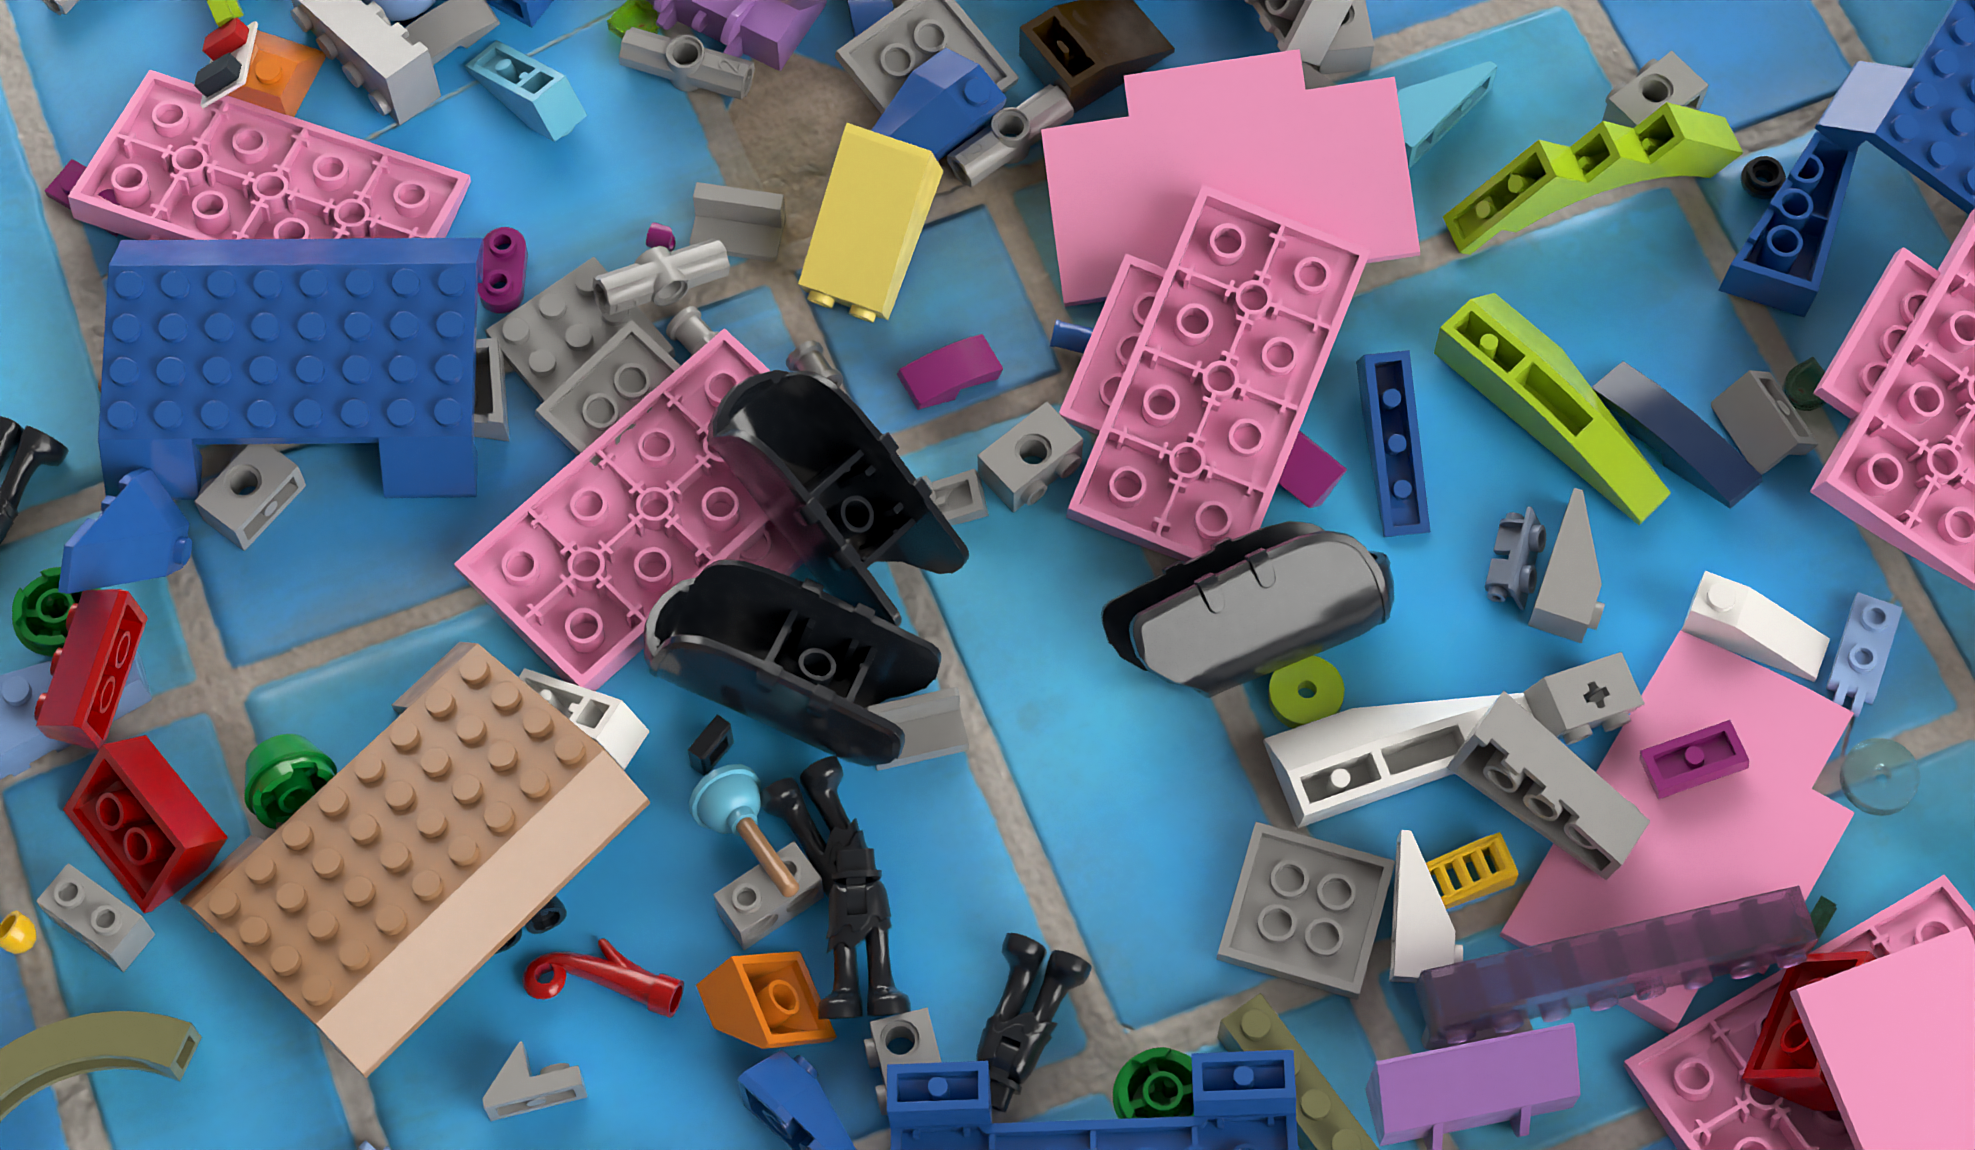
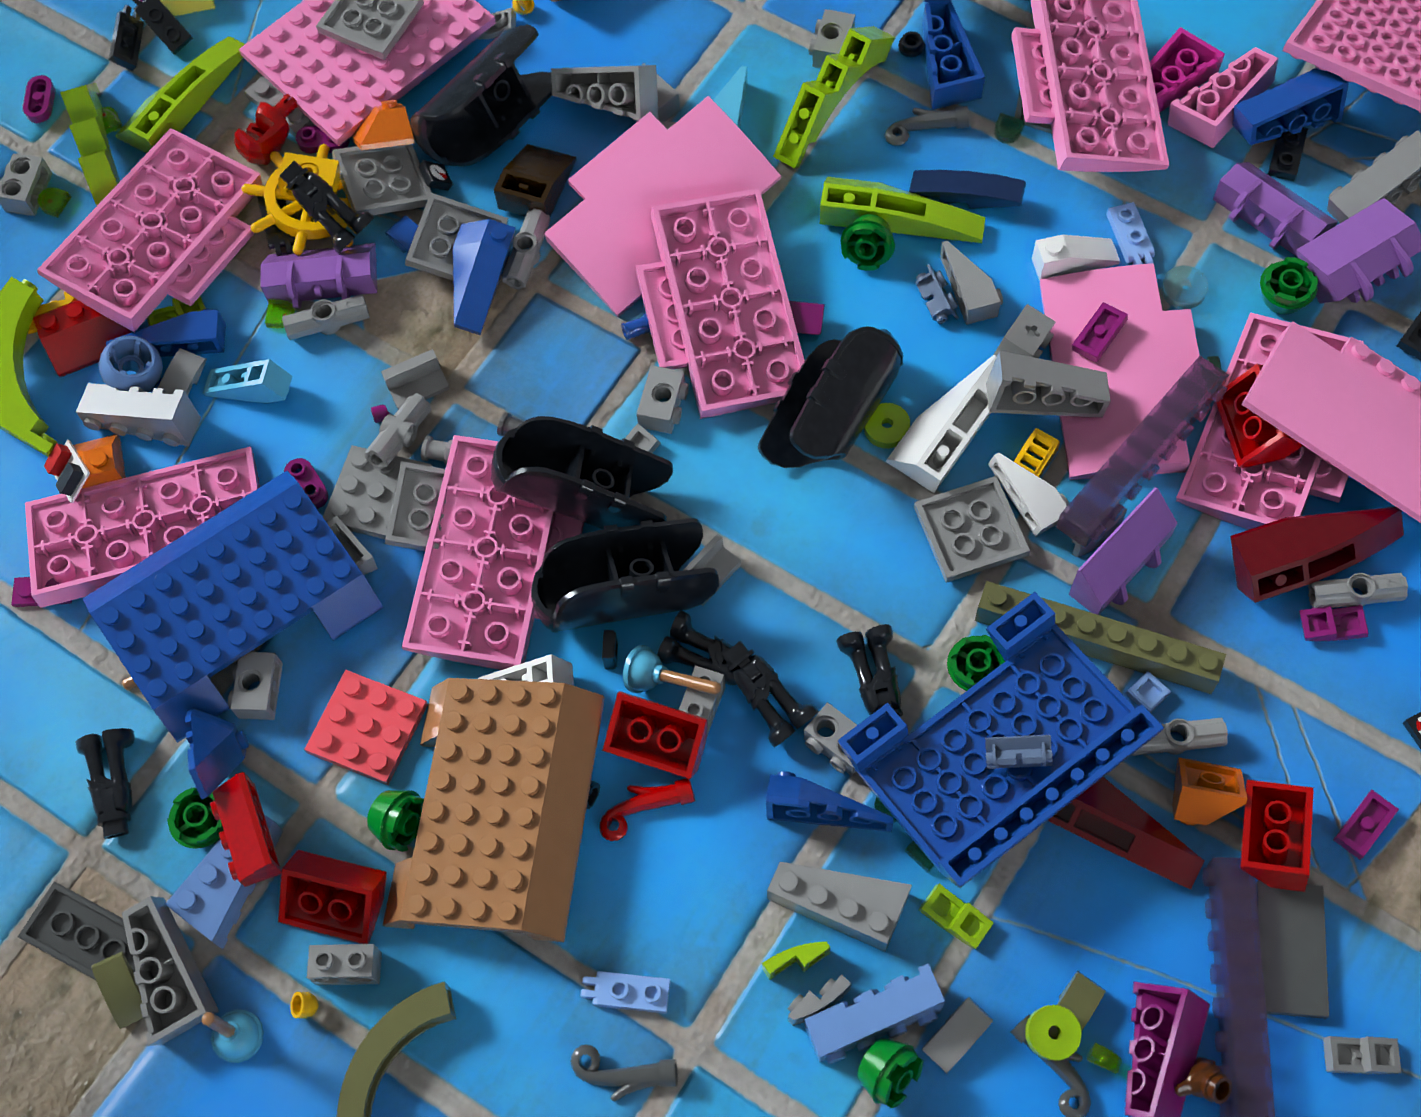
camera: 30 degrees left, 0 degrees up
light grey slope [482,1041,587,1121] -> none
orange slope [696,951,837,1049] -> none
light yellow slope [798,123,943,323] -> none
magenta slope [897,334,1003,410] -> none
blue slope [1356,350,1431,537] -> none
light grey panel [1711,370,1819,474] -> none
none -> coral plate [304,669,428,785]
none -> red slope [602,691,708,779]
none -> green cone [840,214,895,271]
none -> dark grey plant [885,106,969,146]

